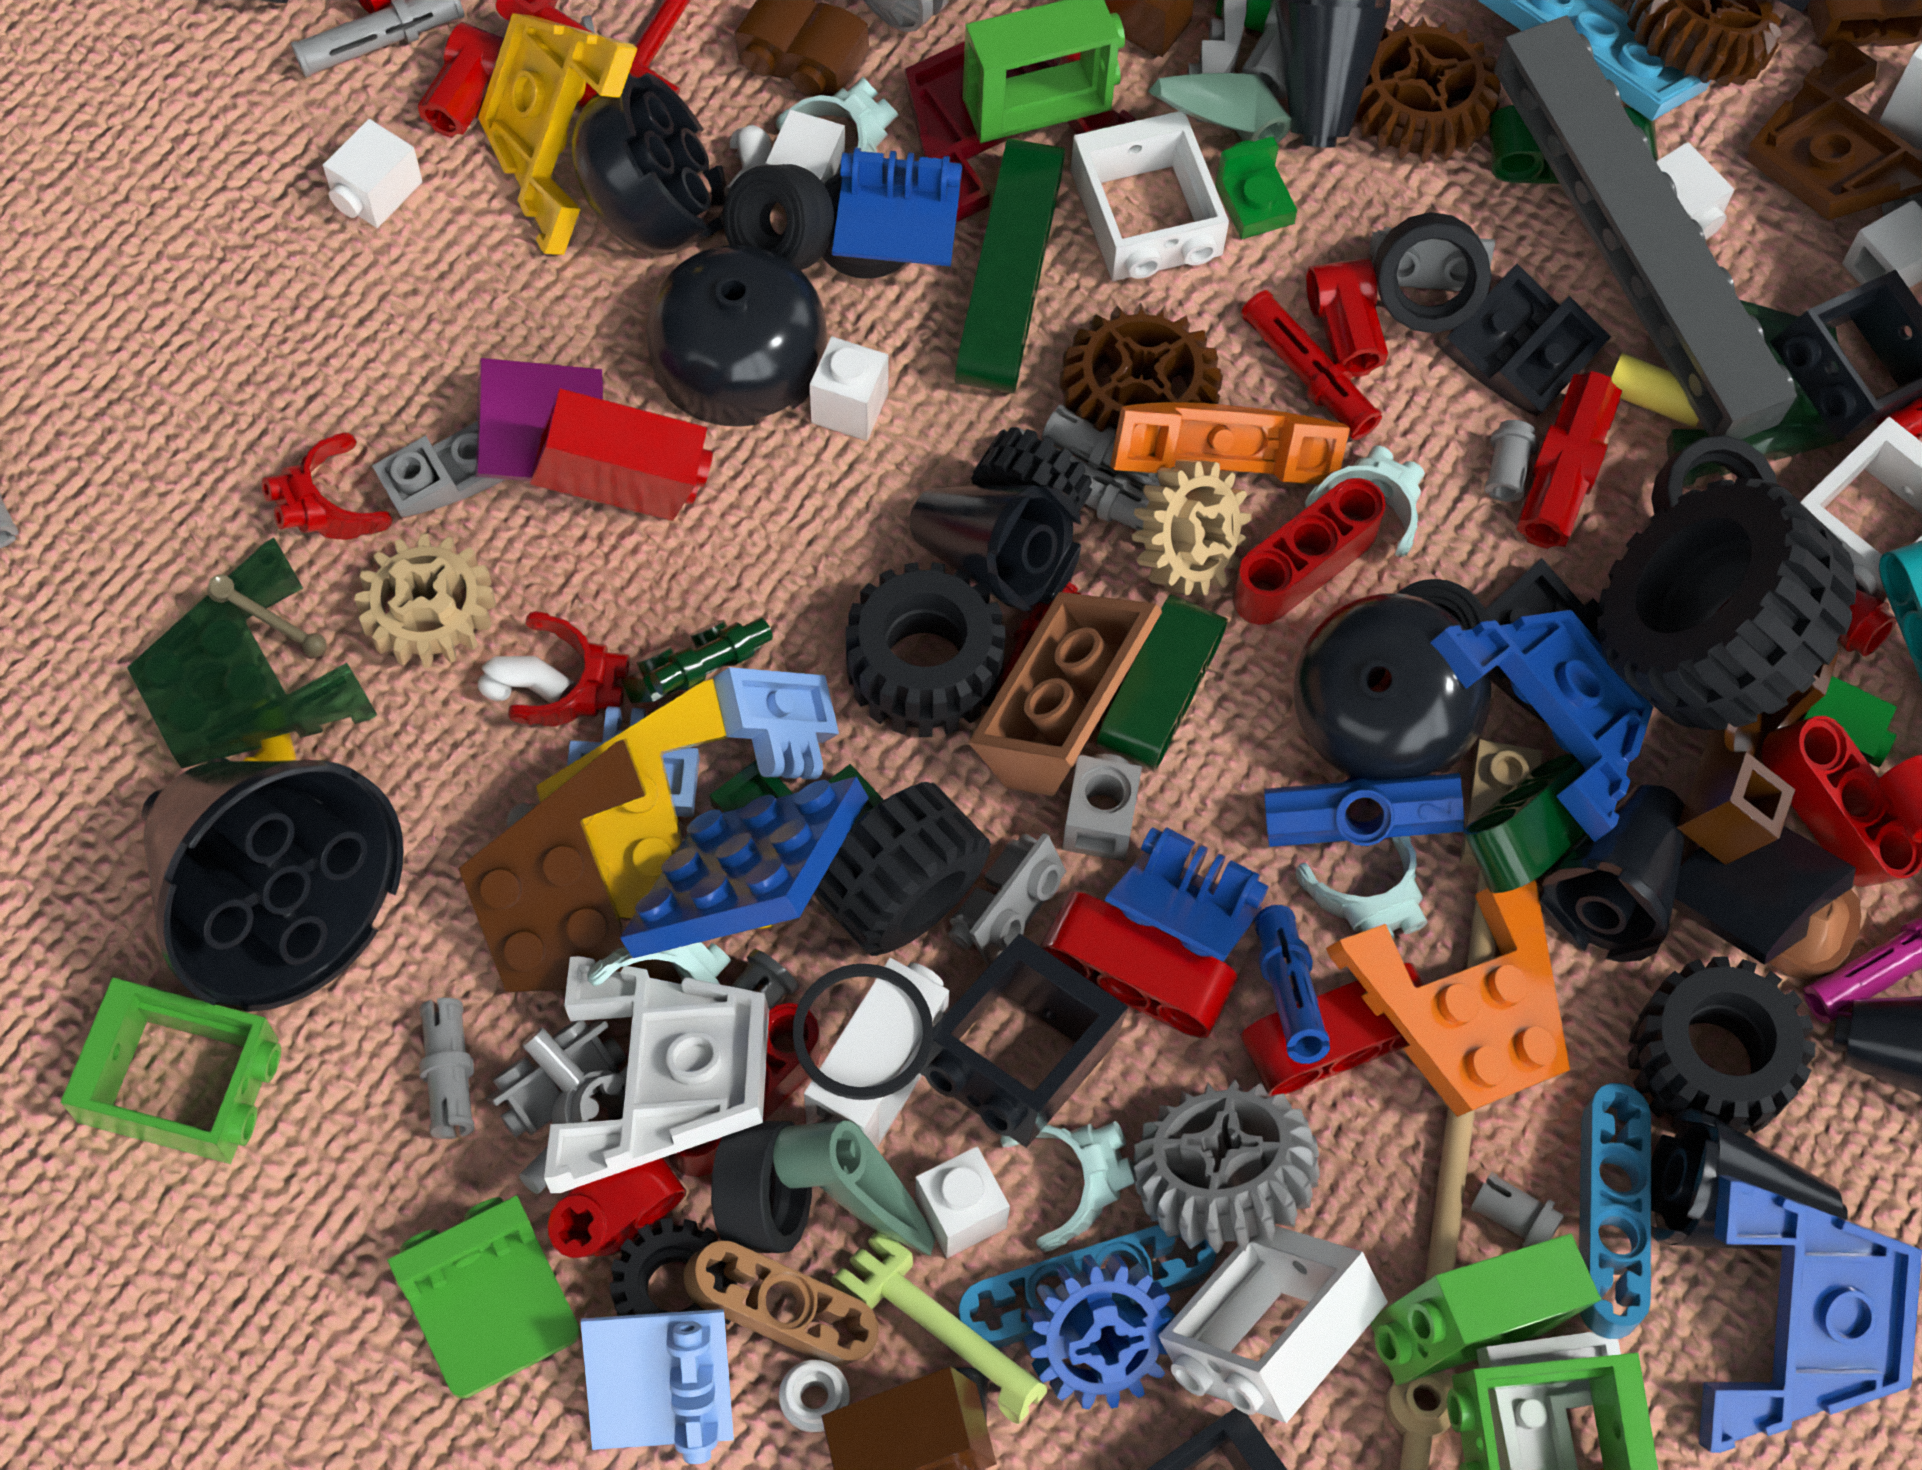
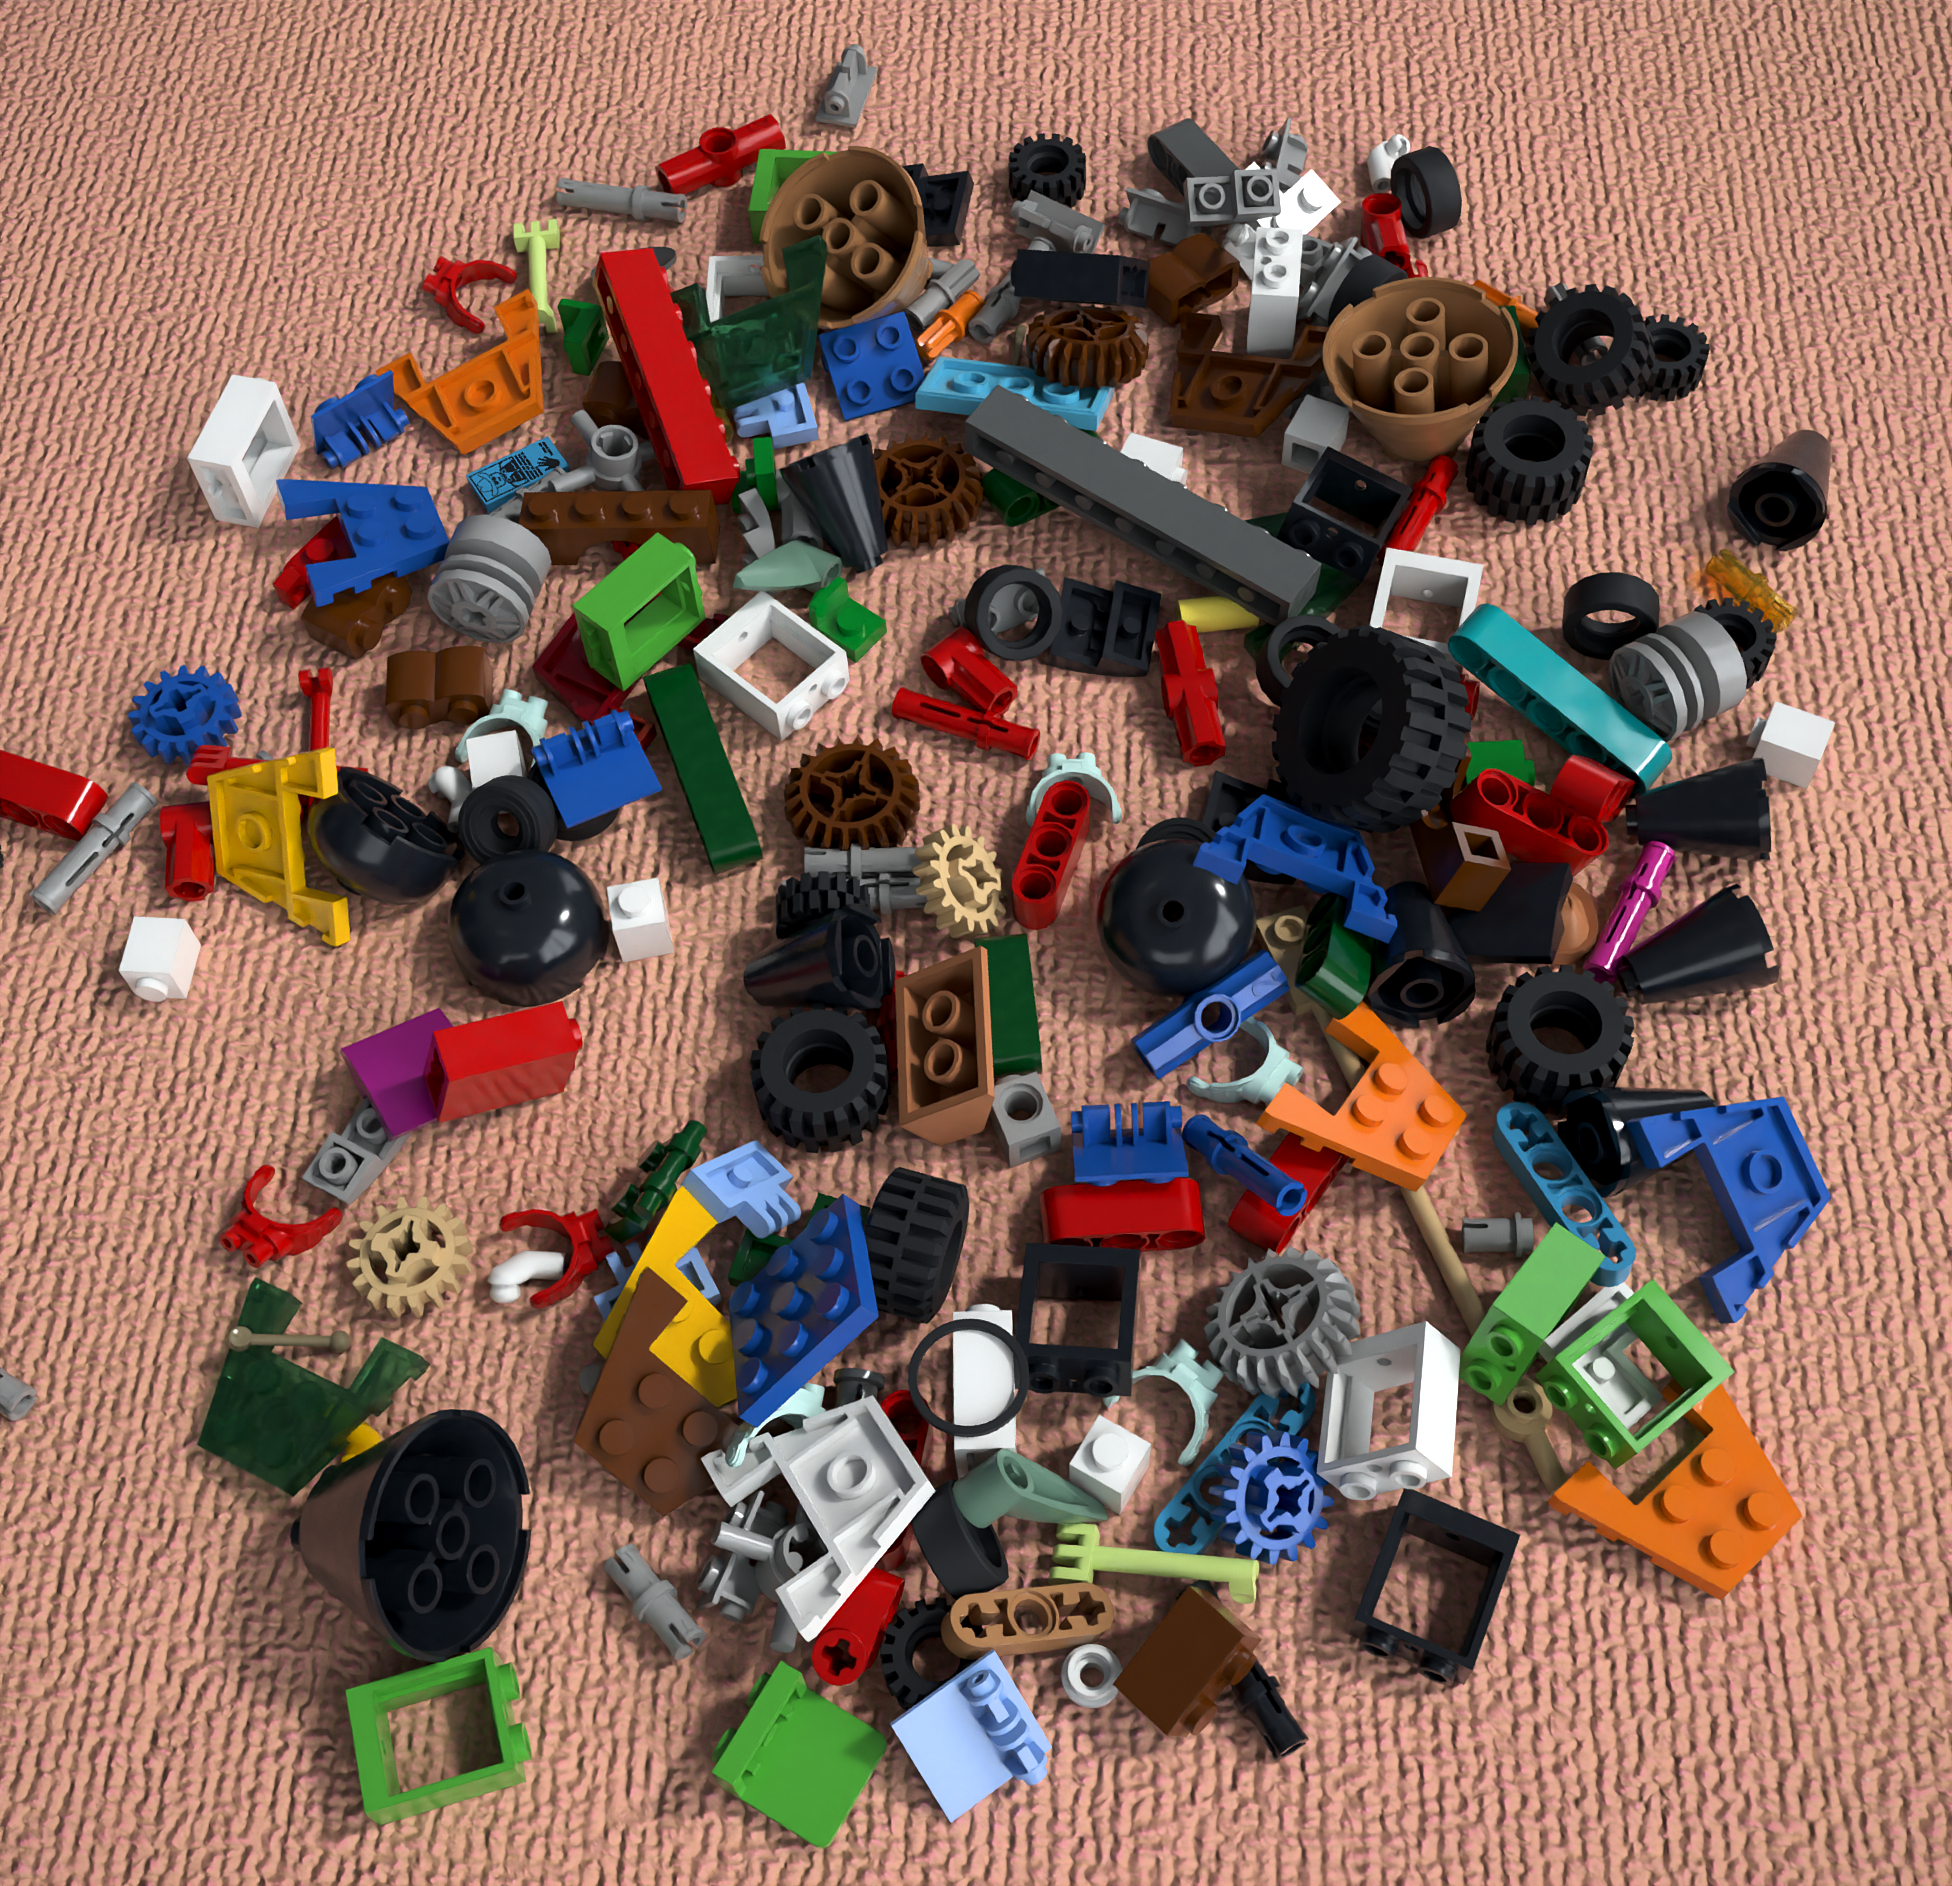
camera: 25 degrees left, 5 degrees down
light grey hinge [948,833,1067,967] -> none
orange slope [1110,402,1350,484] -> none
light grey pin [1485,420,1539,502] -> none

